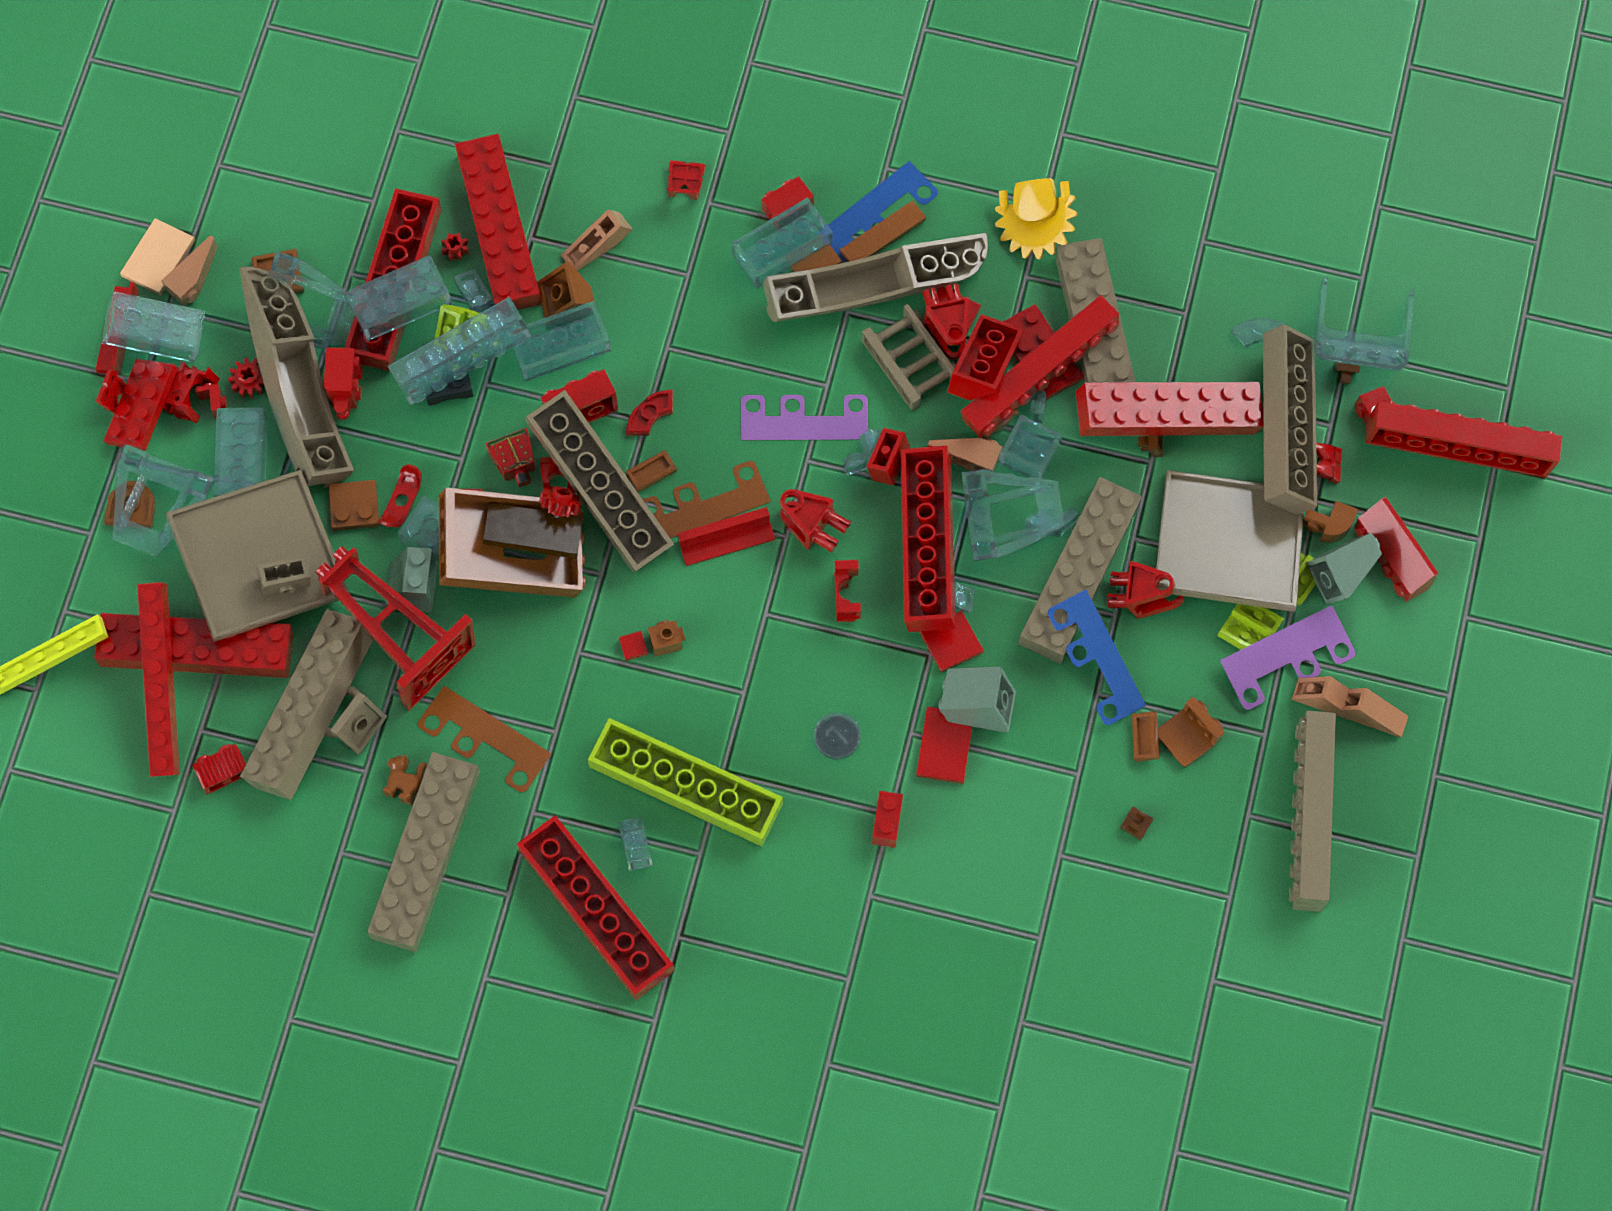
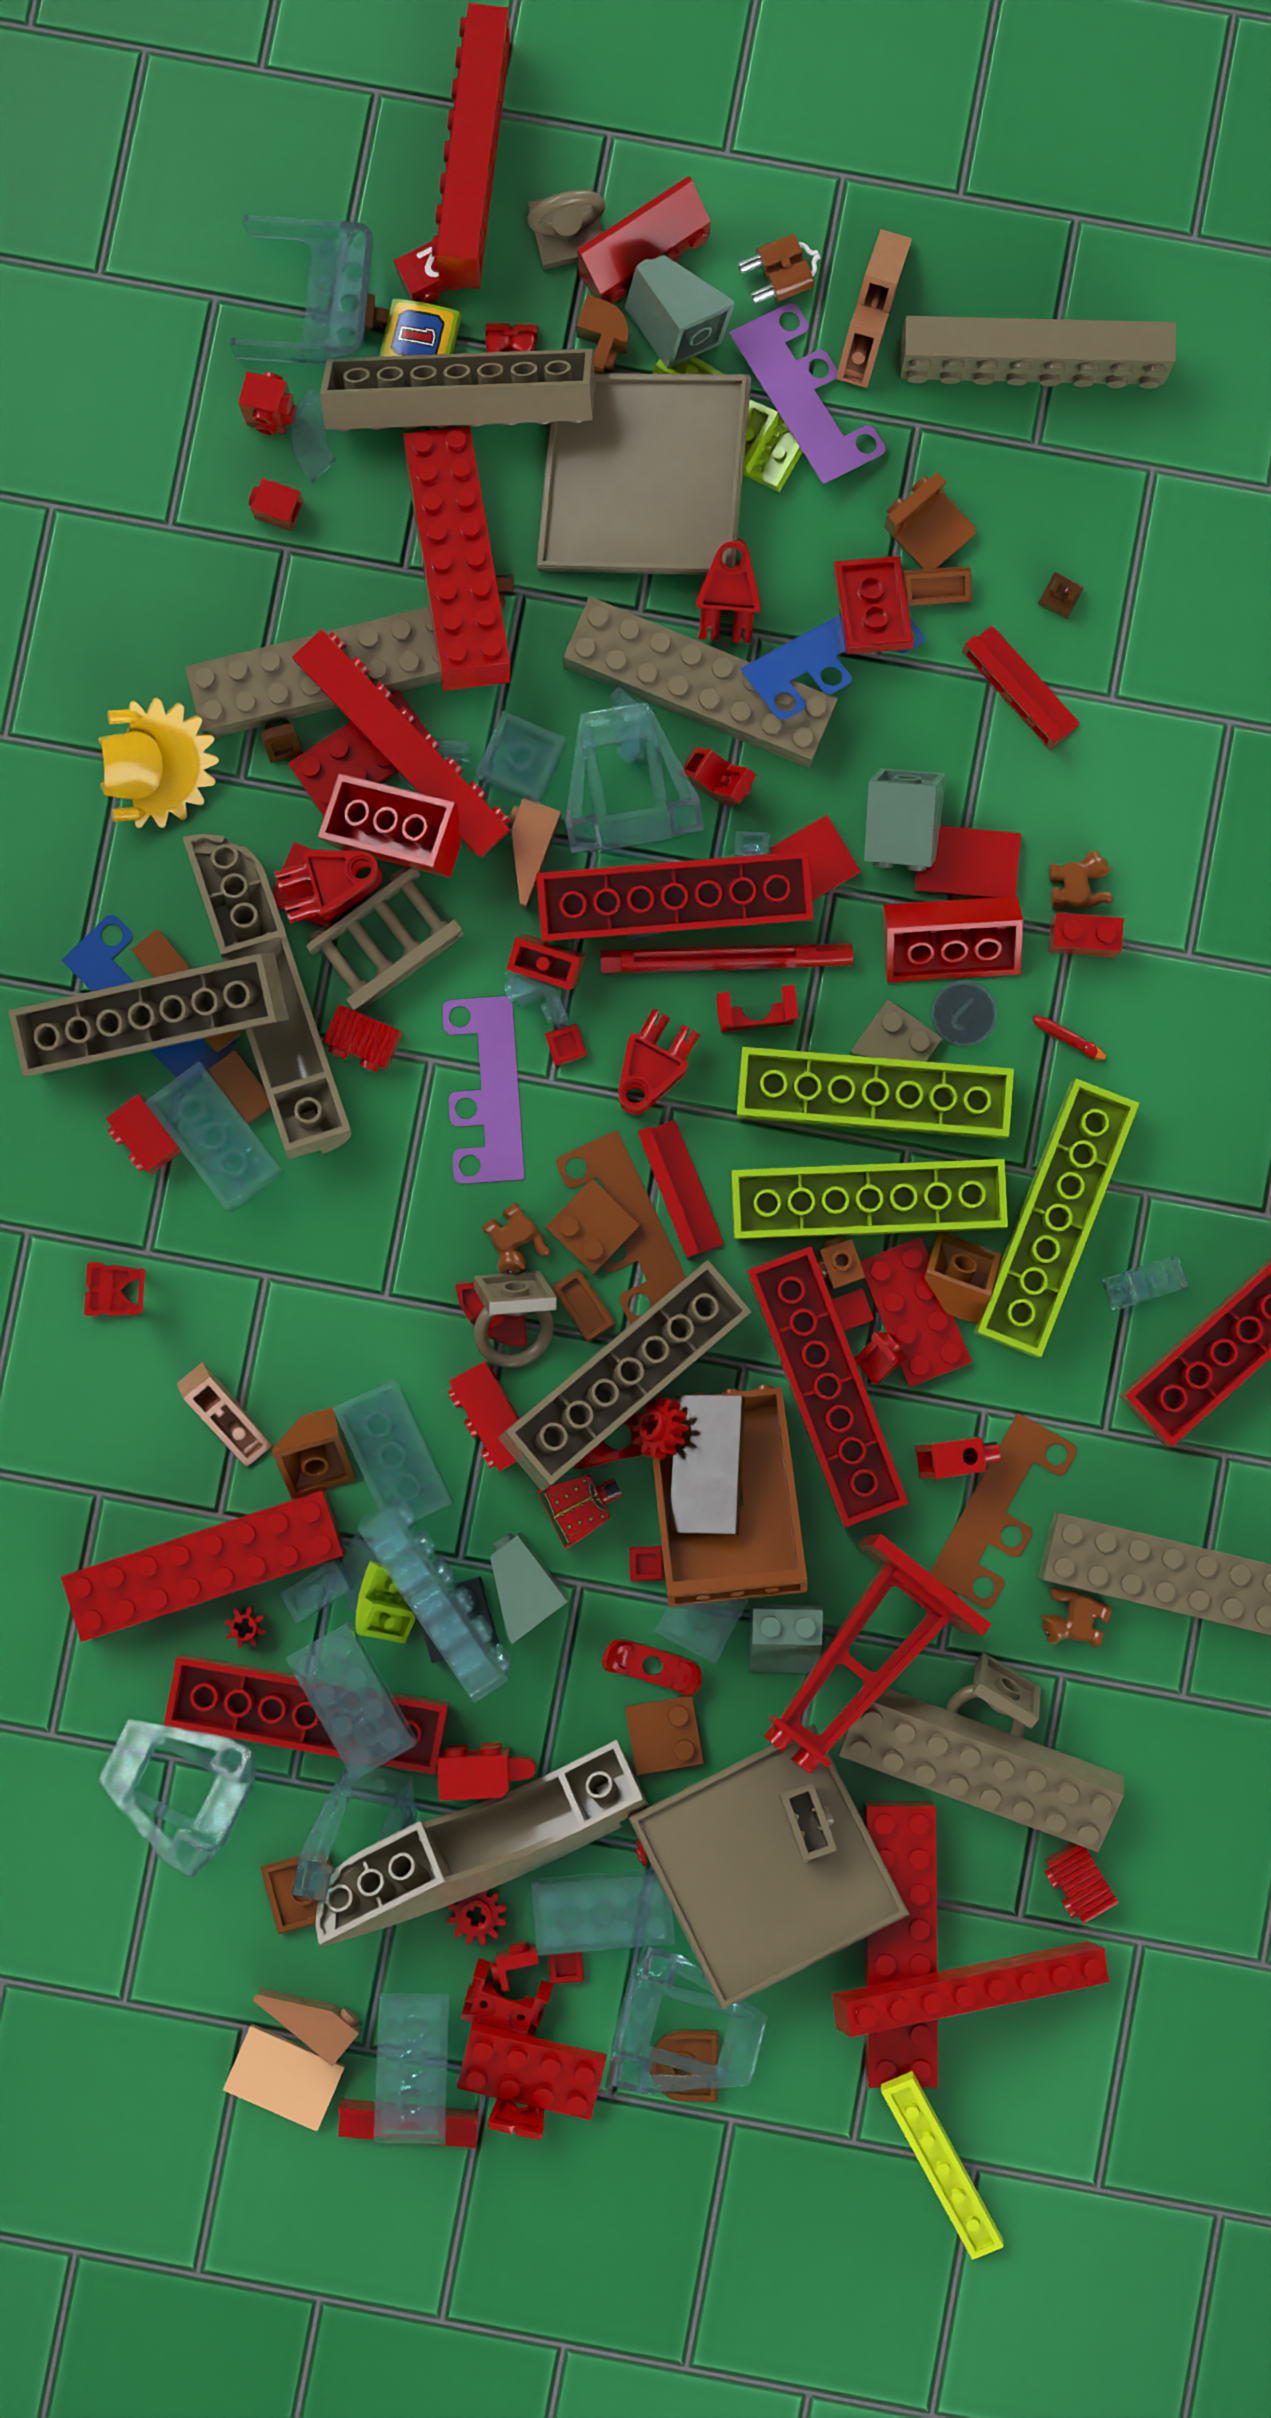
camera: 90 degrees left, 15 degrees up
none -> dark tan brick [8,953,289,1077]
none -> clear light blue windscreen [98,1719,255,1877]
none -> red brick [238,371,297,436]
none -> red brick [249,478,303,531]
none -> reddish brown tile [261,719,302,763]
none -> red brick [323,1004,403,1073]
none -> slope [379,299,462,357]
none -> dark tan tile [474,1271,556,1368]
none -> dark orange animal [481,1202,551,1275]
none -> sand green slope [490,1532,569,1644]
none -> dark tan tile [527,187,605,270]
none -> red tile [545,1023,587,1067]
none -> dark orange plate [545,1179,641,1274]
none -> red tile [547,1945,585,1984]
none -> red piece [600,943,853,973]
none -> red brick [678,746,757,807]
none -> lime brick [731,1159,1008,1241]
none -> lime brick [736,1047,1014,1140]
none -> dark orange piece [738,233,820,304]
none -> red brick [746,1246,909,1528]
none -> red tile [833,556,914,654]
none -> dark tan wing [850,999,943,1062]
none -> red bracket [854,1332,907,1384]
none -> red plate [860,1237,972,1388]
none -> red slope [883,896,1023,983]
none -> red torso [915,1437,1000,1479]
none -> dark orange slope [924,1232,1001,1325]
none -> red panel [962,626,1079,750]
none -> red piece [1033,1015,1106,1061]
none -> dark orange animal [1048,851,1114,908]

